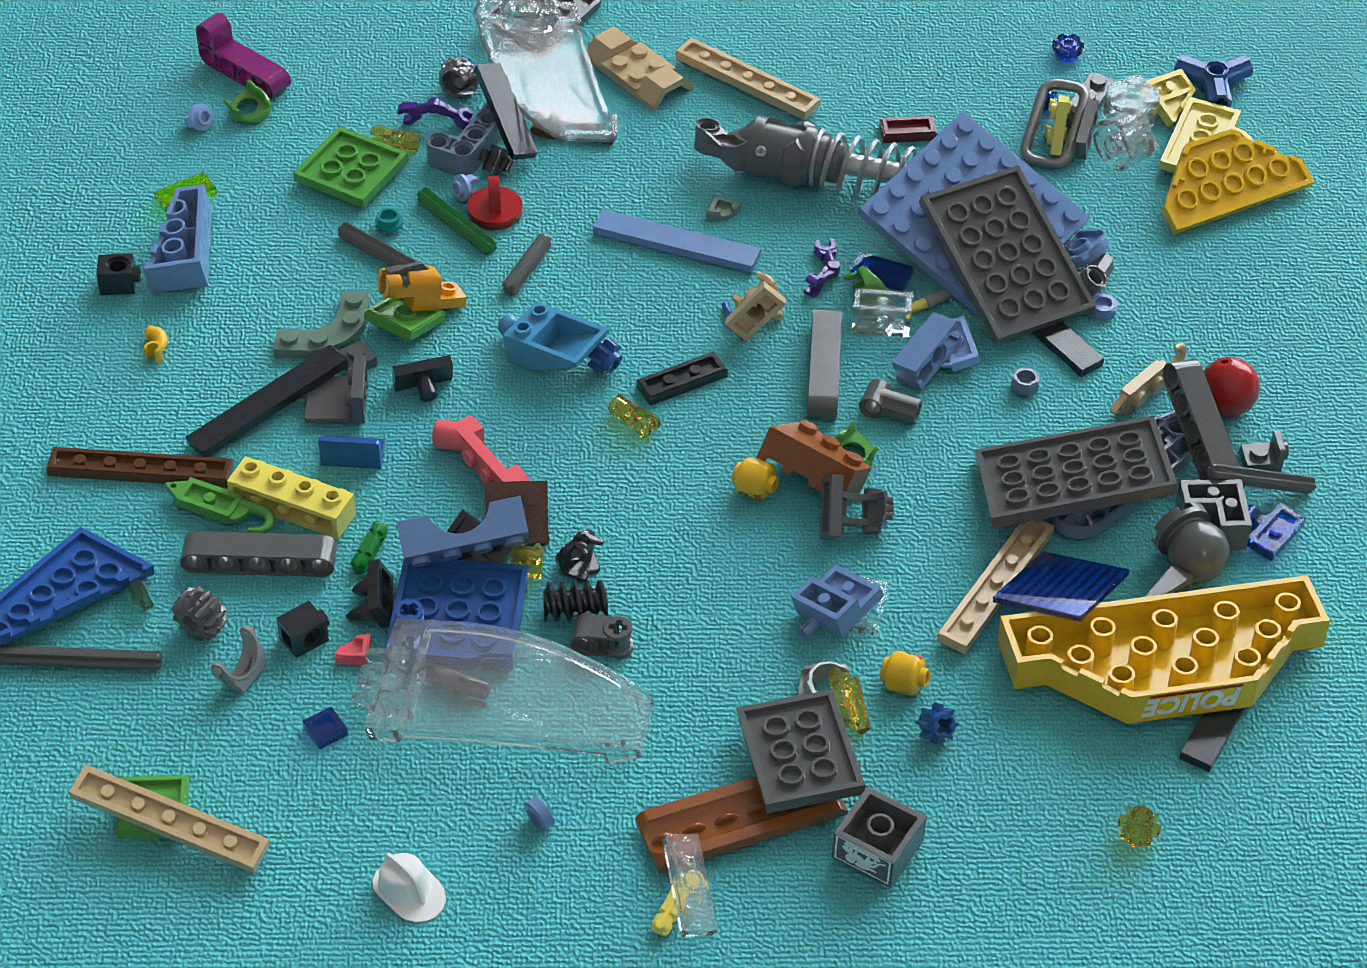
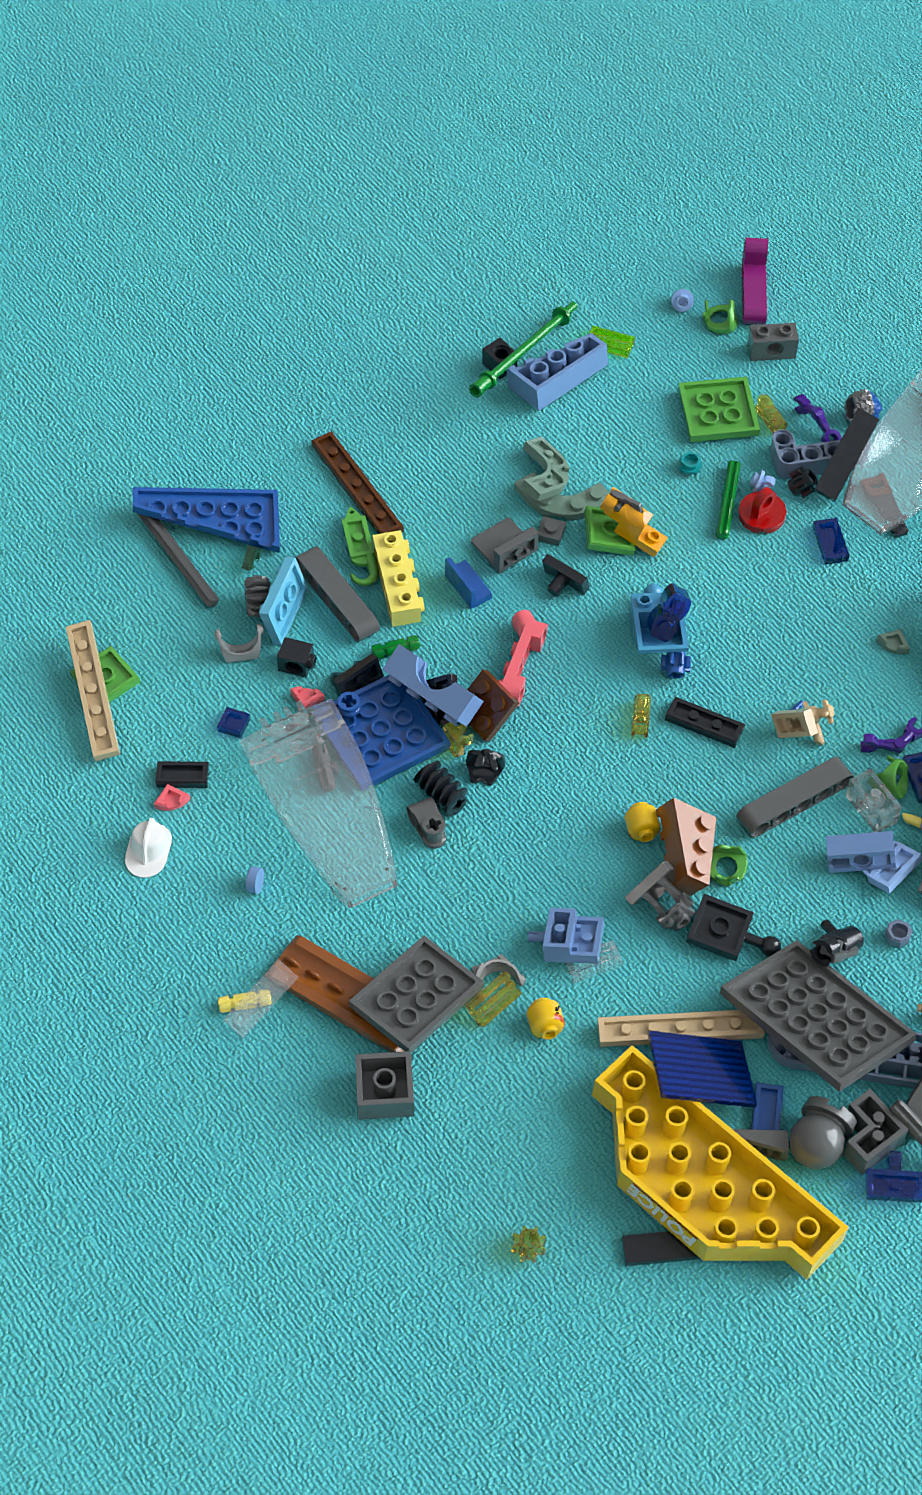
camera: 55 degrees right, 10 degrees up
yellow arm [144,325,168,363] -> none
black tile [186,345,349,457] -> none
dark grey axle [338,222,417,266] -> none
dark grey axle [502,234,551,295] -> none
medium blue tile [593,209,761,274] -> none
dark grey piece [859,379,923,424] -> none
blue gear [915,702,959,745] -> none
none -> coral tile [154,784,190,811]
none -> black tile [155,761,209,788]
none -> medium azure plate [259,556,308,645]
none -> green bar [469,301,578,398]
none -> sand green plate [522,436,569,501]
none -> clear blue brick [647,583,691,642]
none -> black plate [686,894,781,961]
none -> dark grey brick [747,323,799,361]
none -> blue tile [751,1082,784,1130]
none -> black piece [810,919,864,967]
none -> clear blue tile [812,518,850,565]

